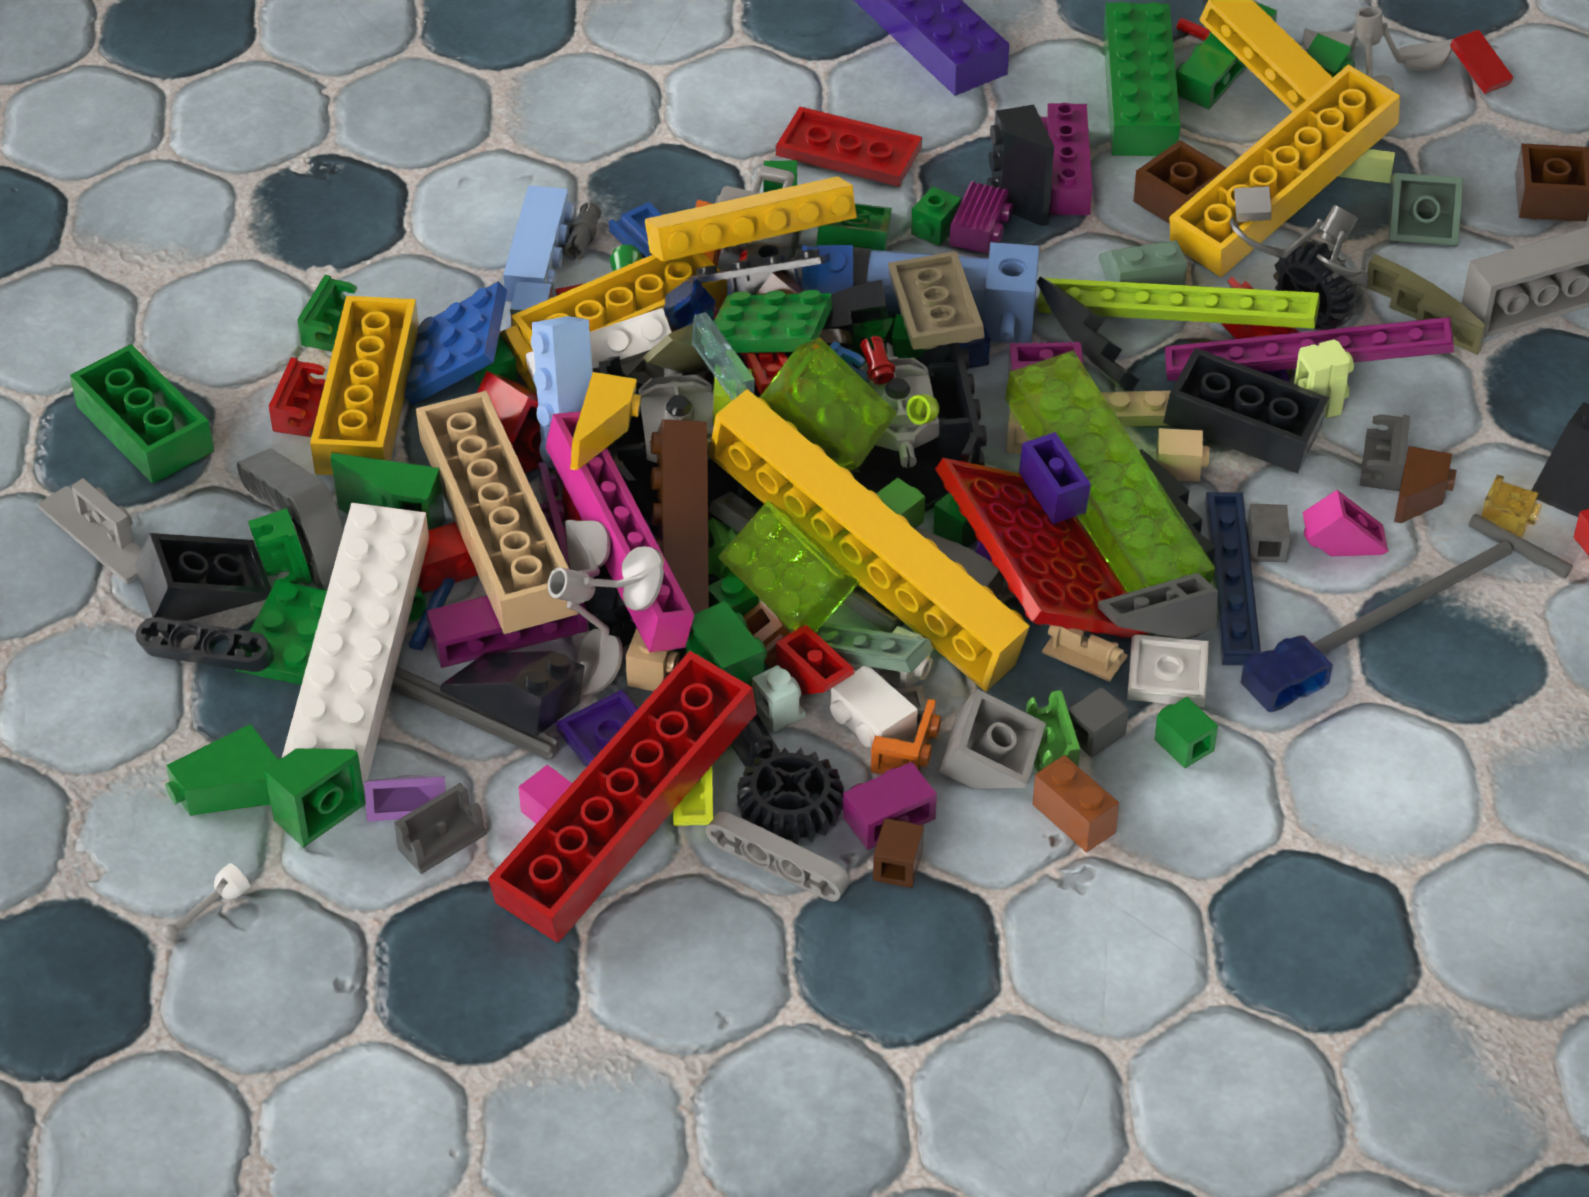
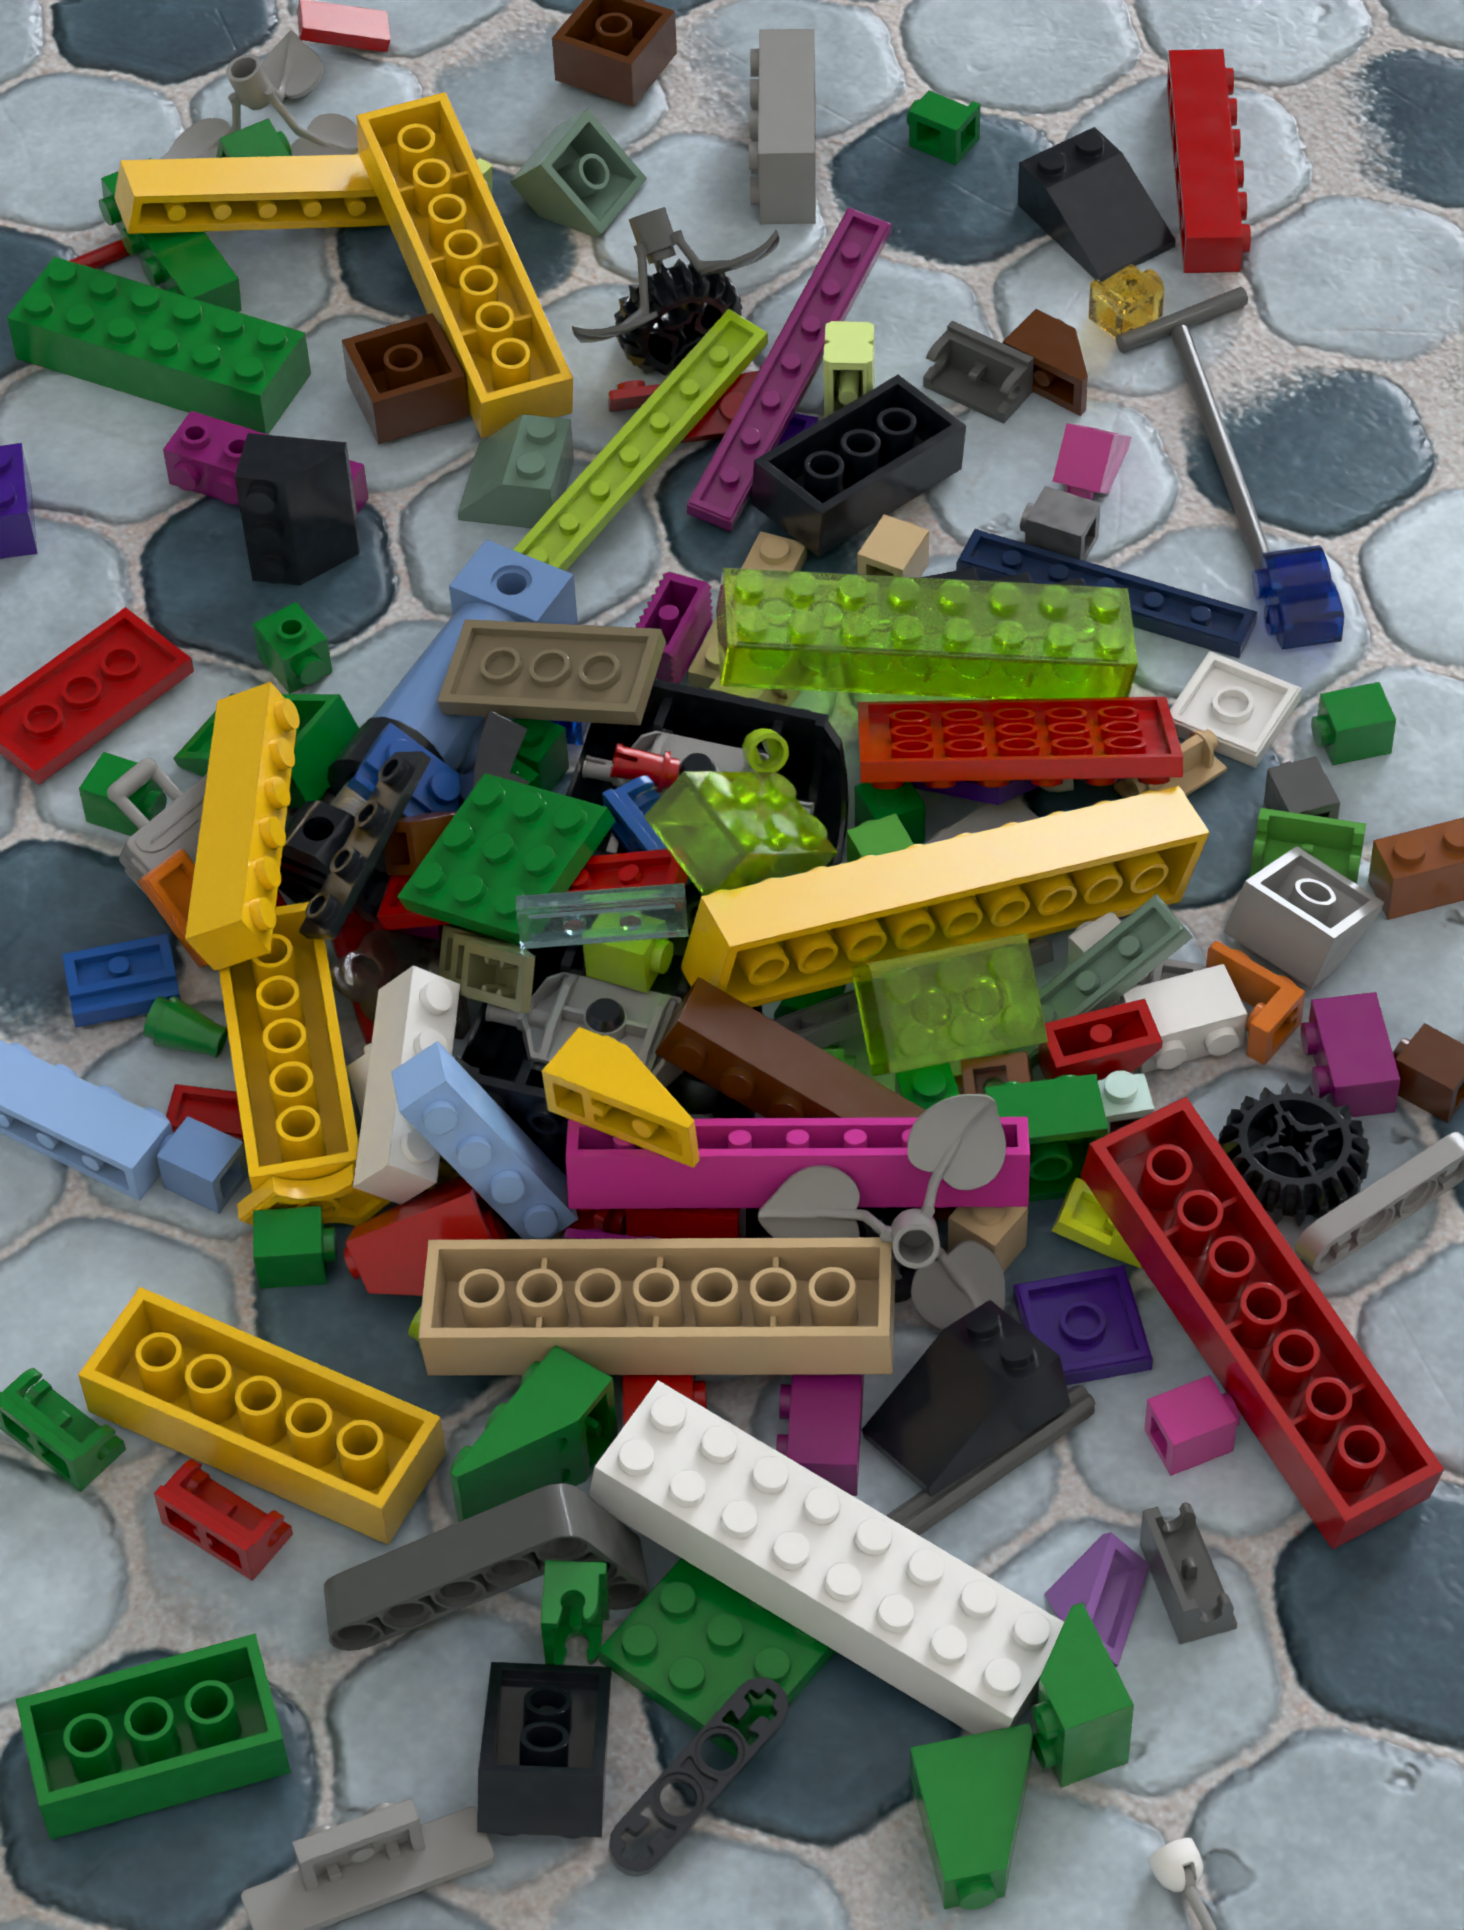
camera: 65 degrees left, 5 degrees up
blue plate [404,281,507,405] -> none
dark grey pin [564,202,602,260] -> none
clear blue brick [664,275,718,334] -> none
magenta brick [950,181,1013,254] -> none
dark purple brick [1019,432,1091,524] -> none
black slope [1037,276,1140,391] -> none
dark grey slope [1098,573,1218,639] -> none
light grey tile [1234,186,1271,222] -> none
olive slope [1367,254,1486,355] -> none

